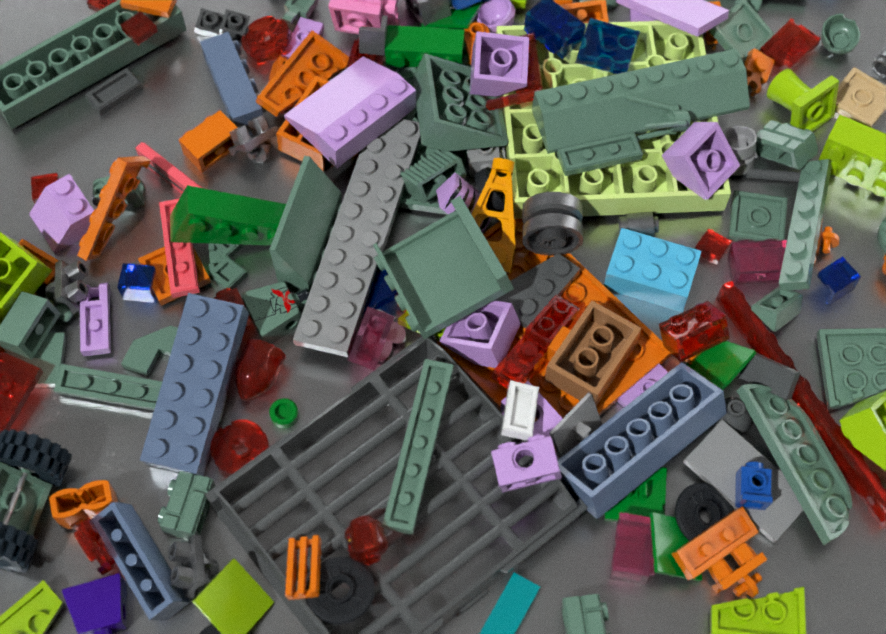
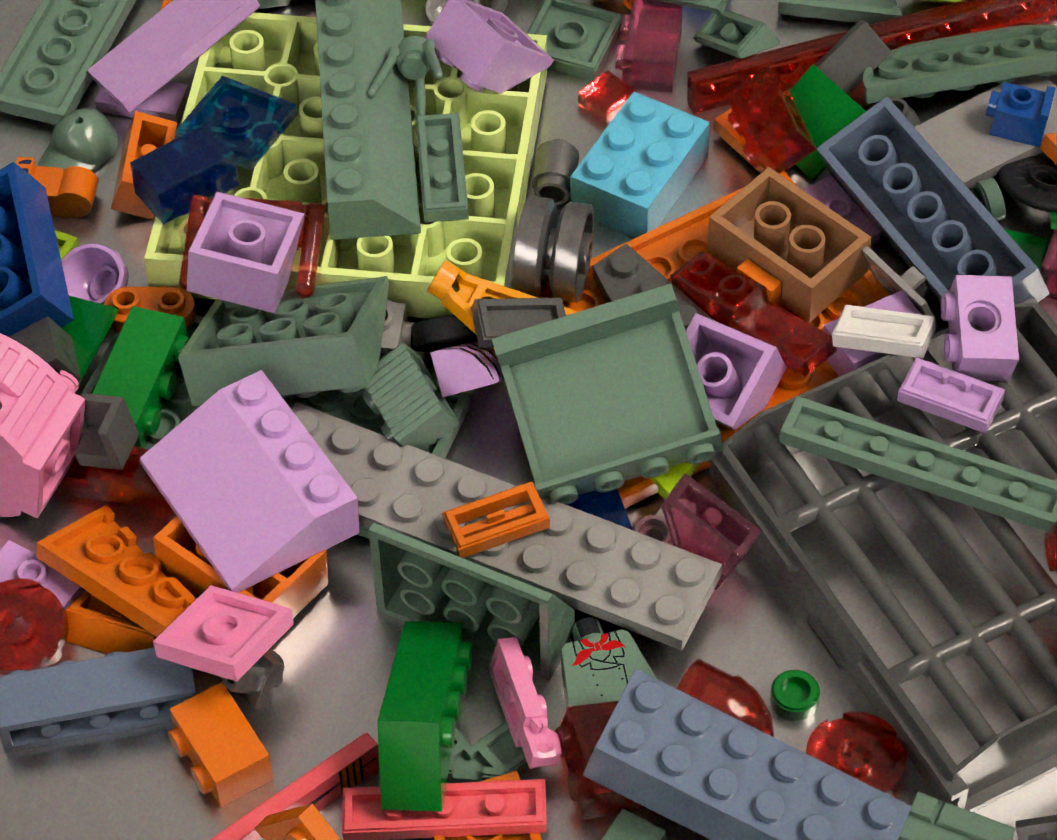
camera: 80 degrees left, 10 degrees down
none -> bright pink plate [153,585,294,682]
none -> orange tile [442,481,550,558]
none -> dark grey tile [471,298,566,348]
none -> bright pink hinge [488,637,562,769]
none -> lavender plate [897,357,1005,434]
none -> sand green tile [973,177,1006,221]

